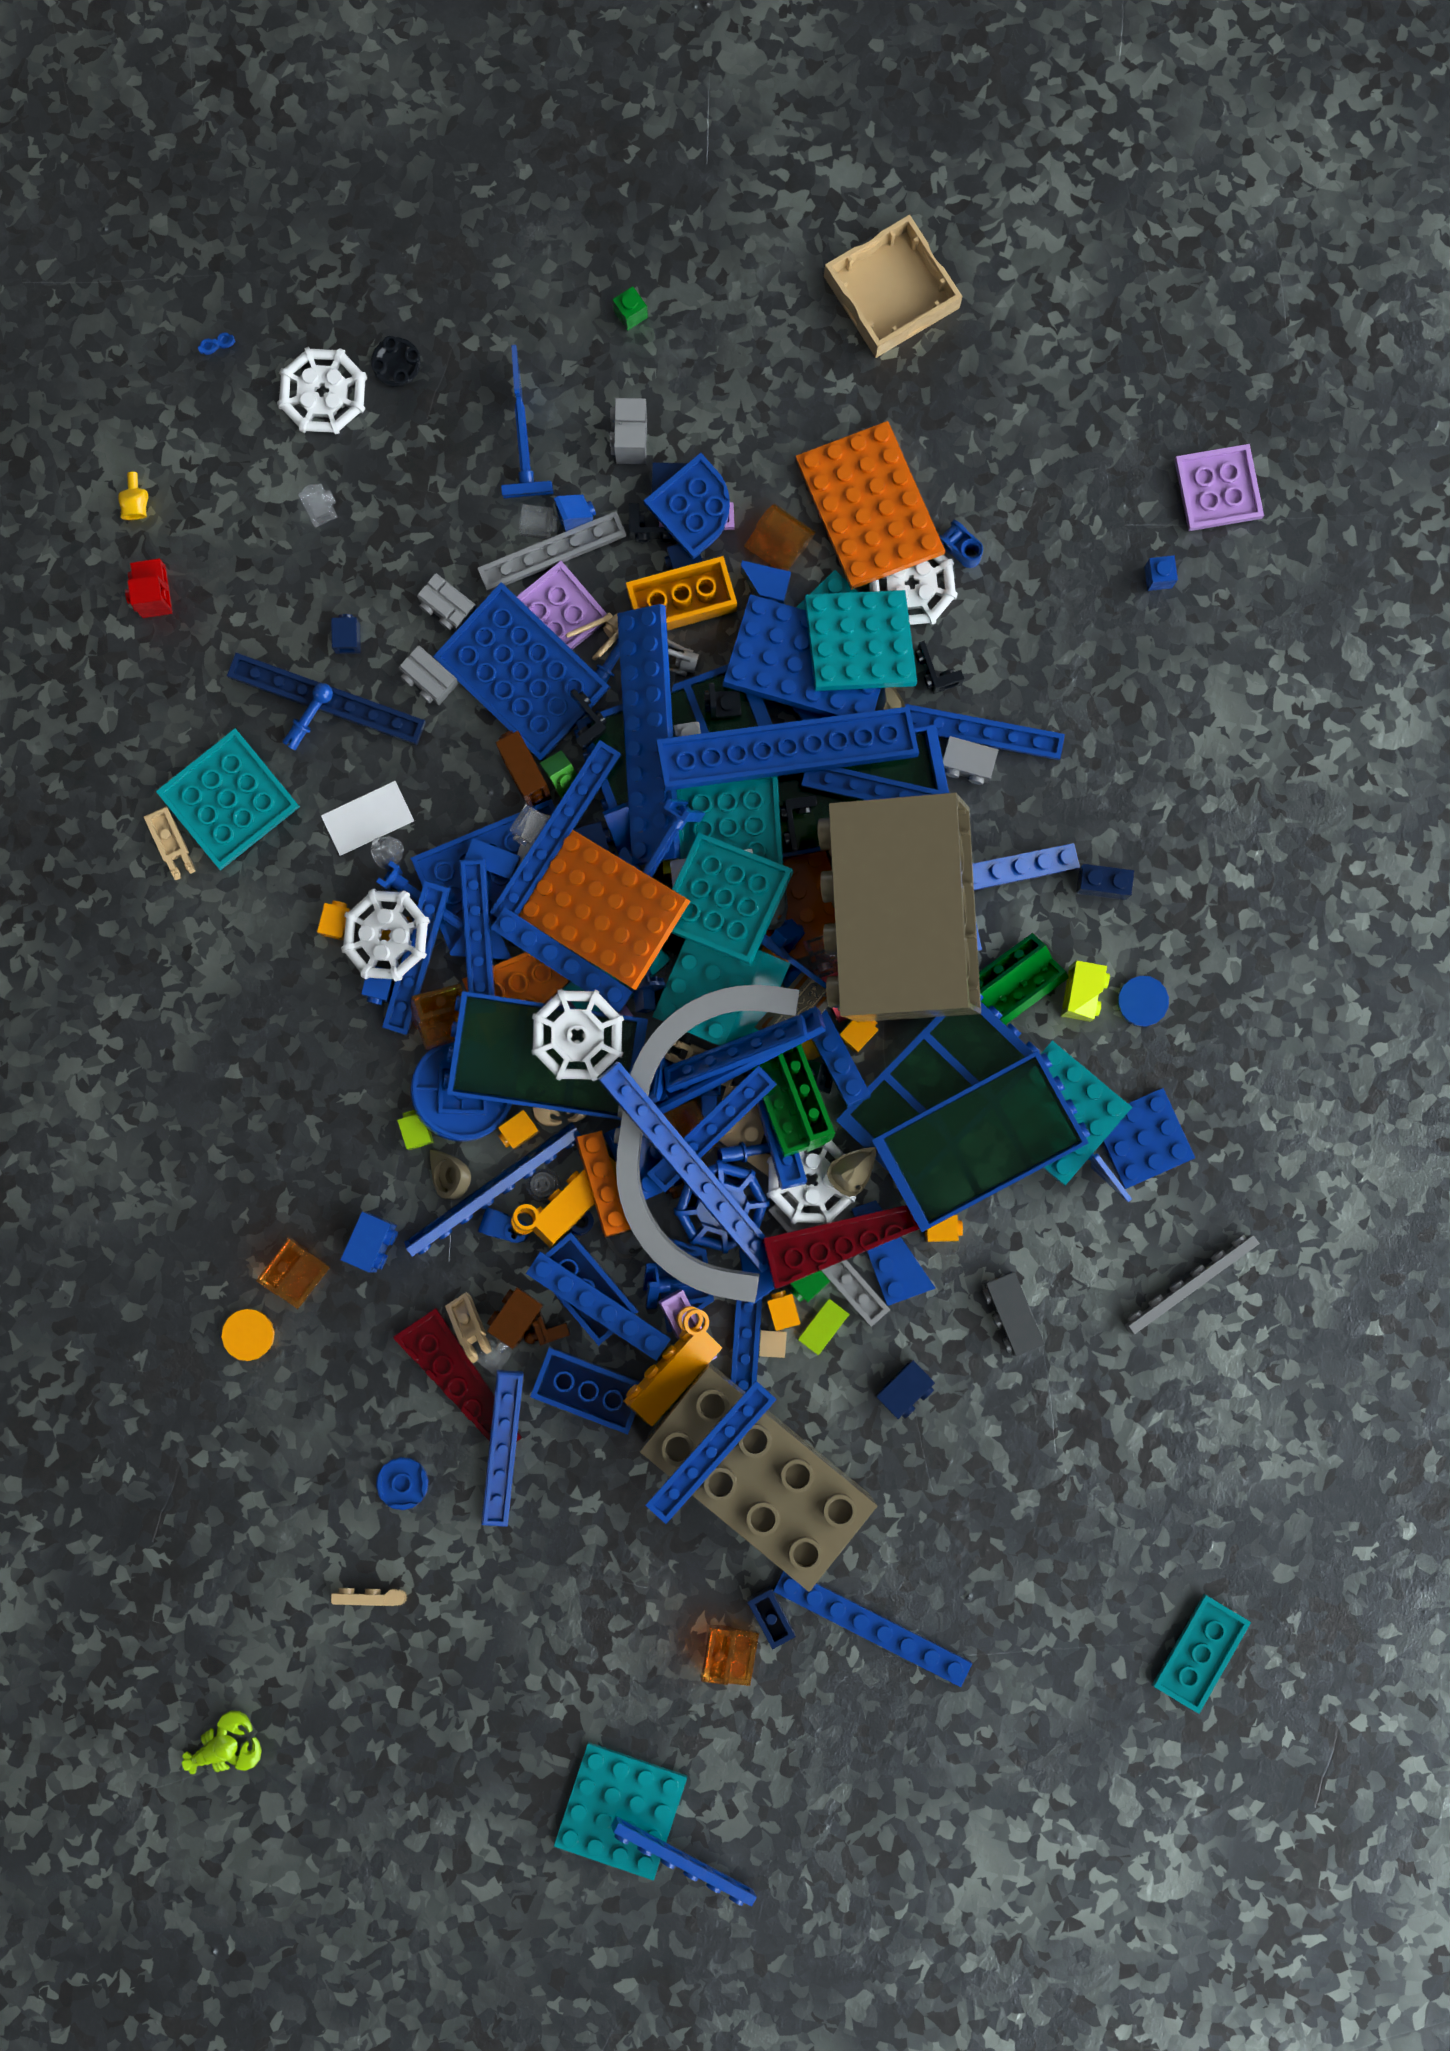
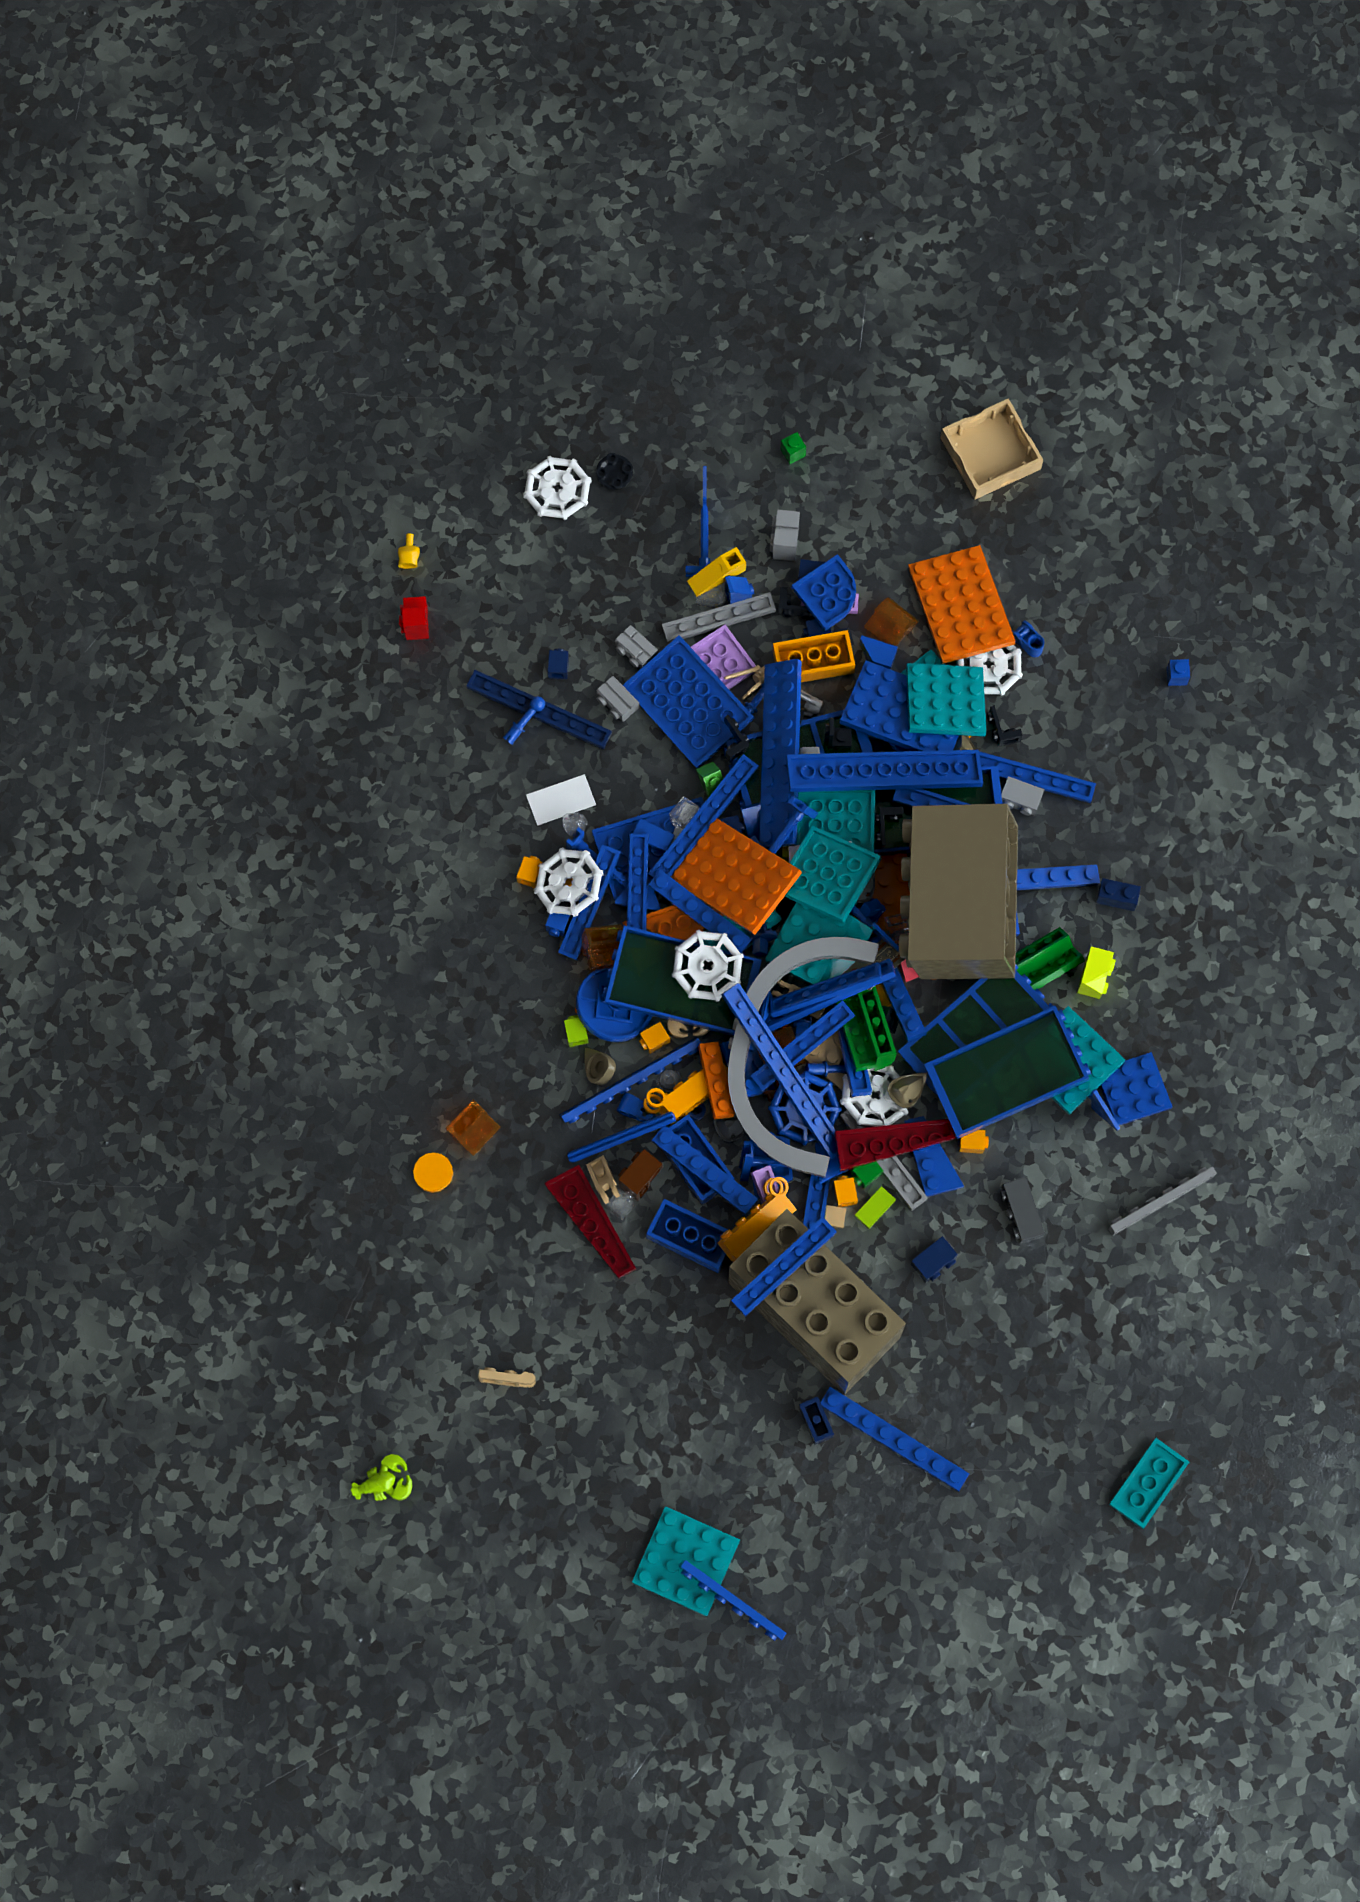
camera: 10 degrees right, 10 degrees down
tan hinge [144,806,195,880] -> none
teal plate [156,728,300,870] -> none
blue piece [198,332,236,355] -> none
clear brick [298,483,337,528] -> none
blue brick [341,1212,398,1273] -> none
blue tile [376,1457,429,1510] -> none
blue tile [481,1370,524,1527] -> none
reddish brown window [495,731,552,809] -> none
reddish brown piece [524,1312,571,1346] -> none
clear orange brick [701,1625,759,1686] -> none
light orange brick [839,1020,879,1054] -> none
blue tile [1117,976,1169,1027] -> none
lavender plate [1174,444,1264,531] -> none
none -> blue axle [567,1112,676,1163]
none -> yellow slope [687,547,746,597]

